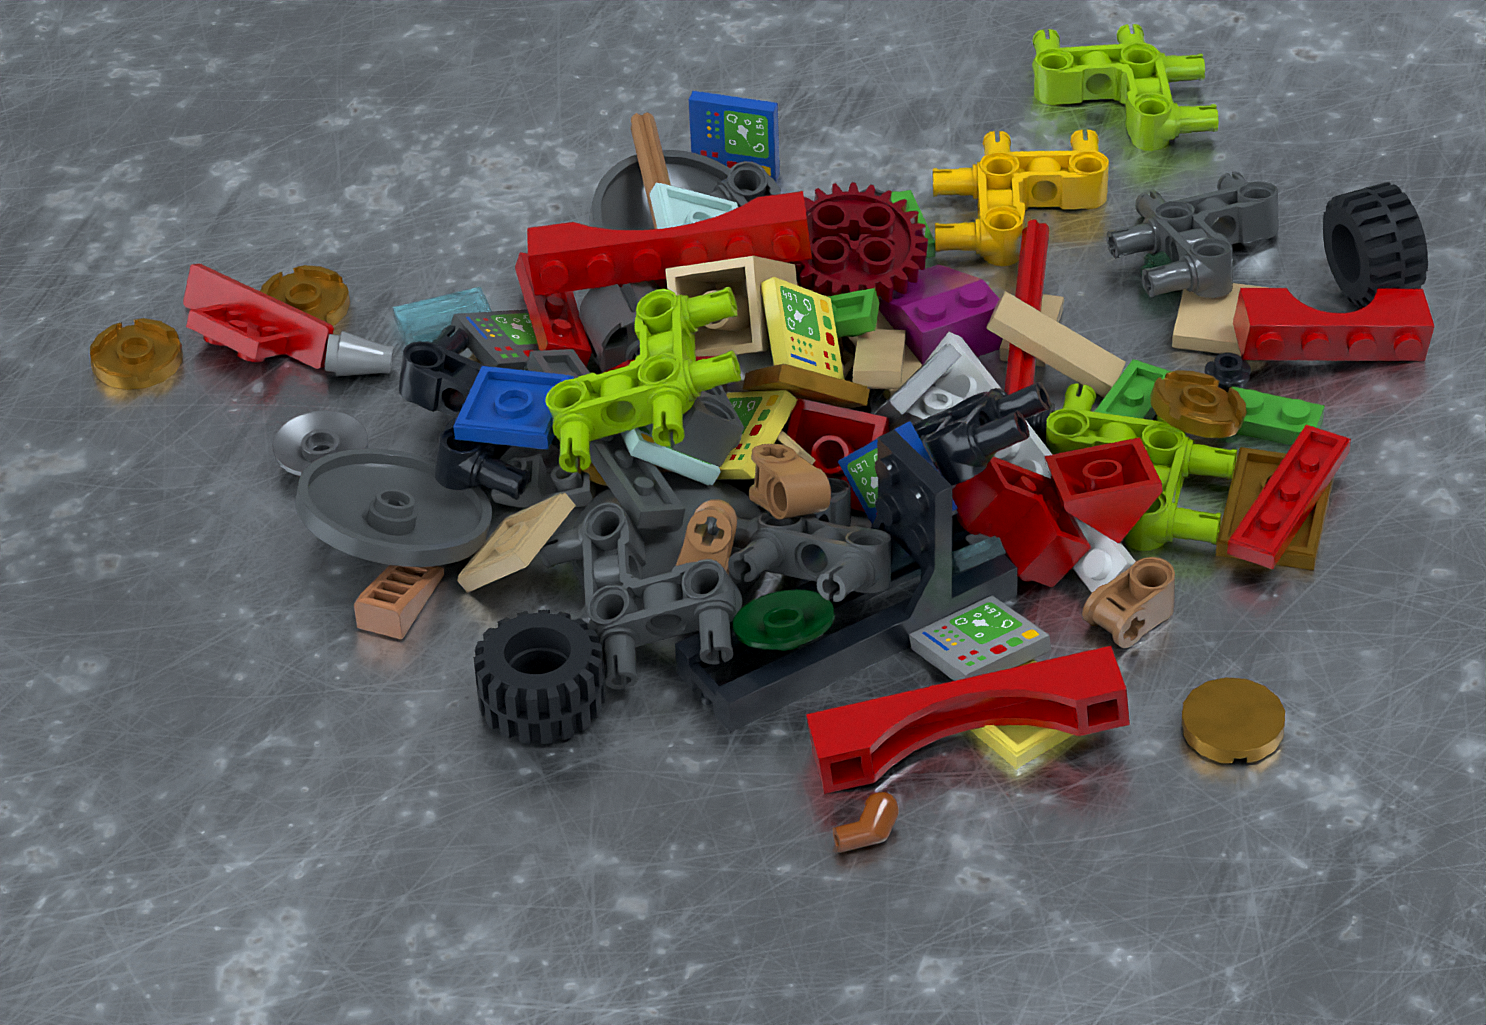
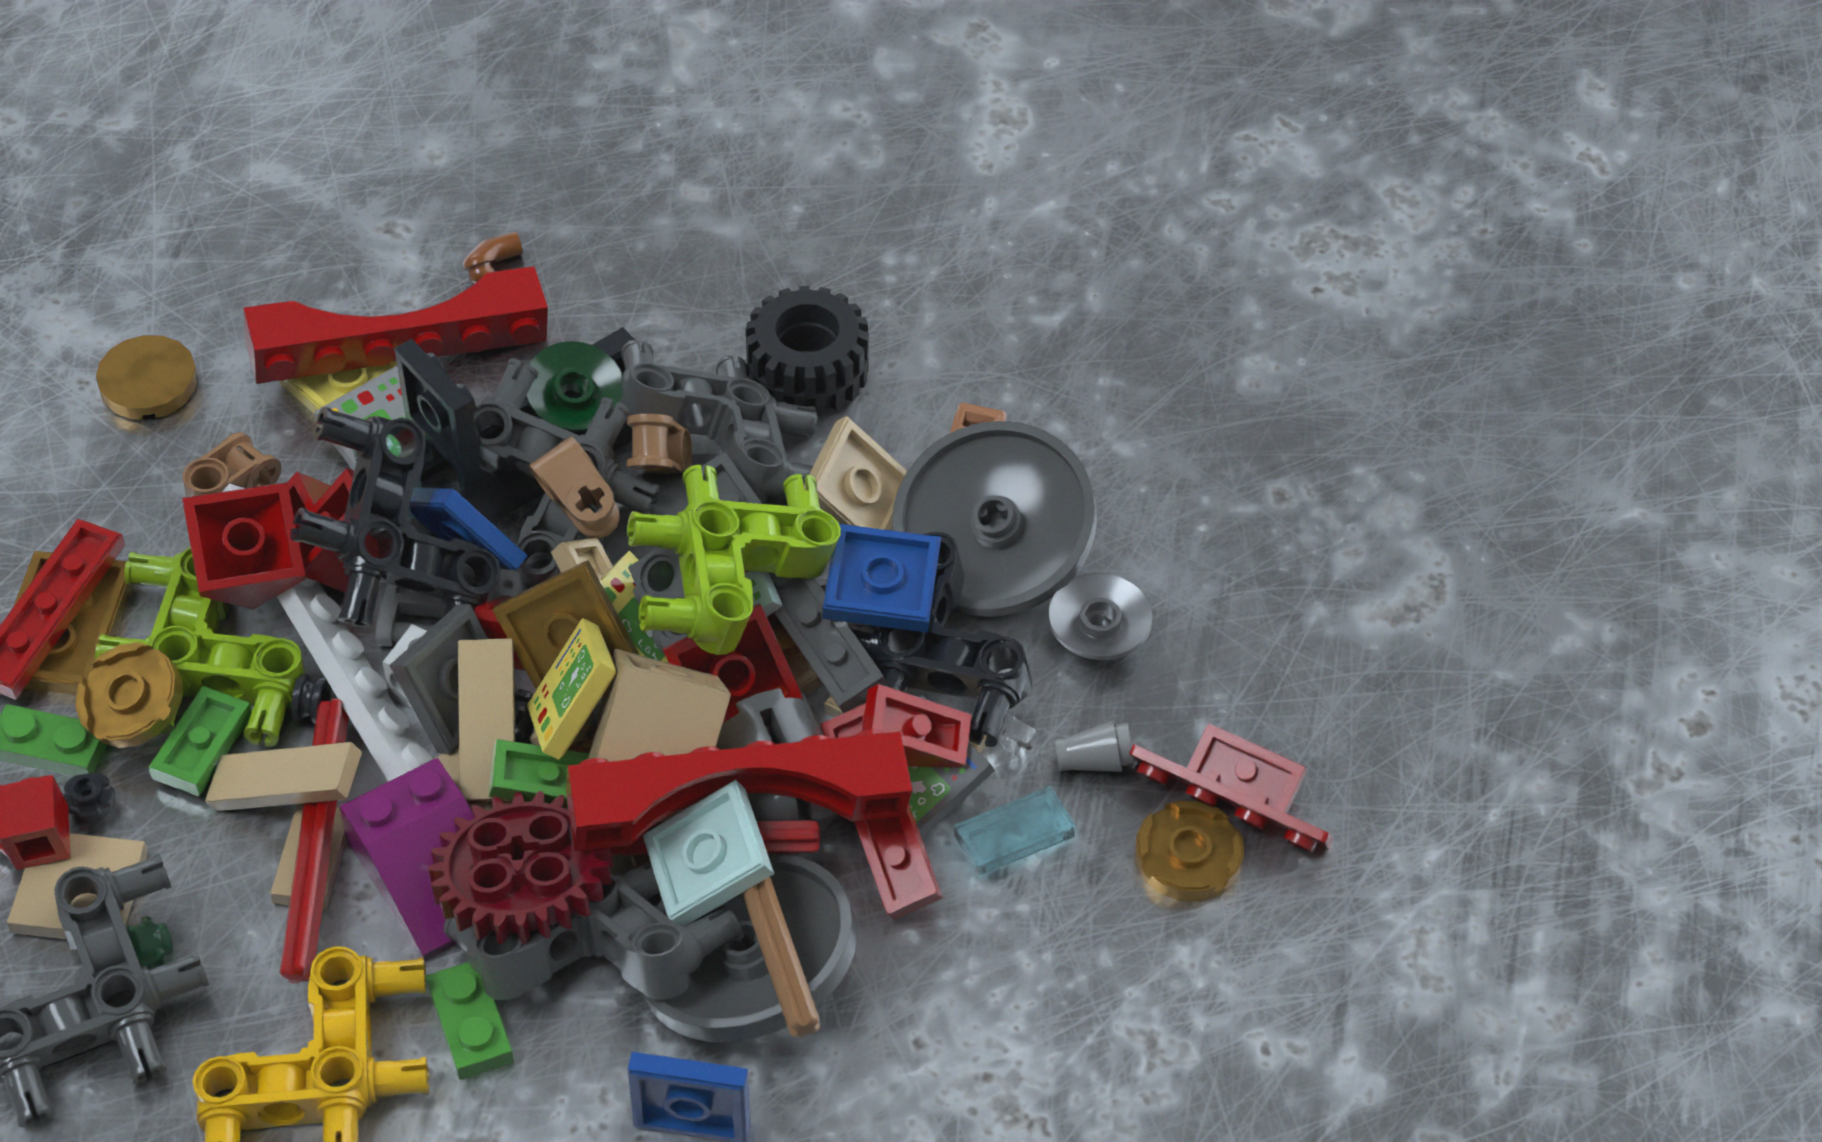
camera: 170 degrees right, 10 degrees up
pearl gold tile [90,318,183,390] -> none
none -> slope [862,684,972,768]

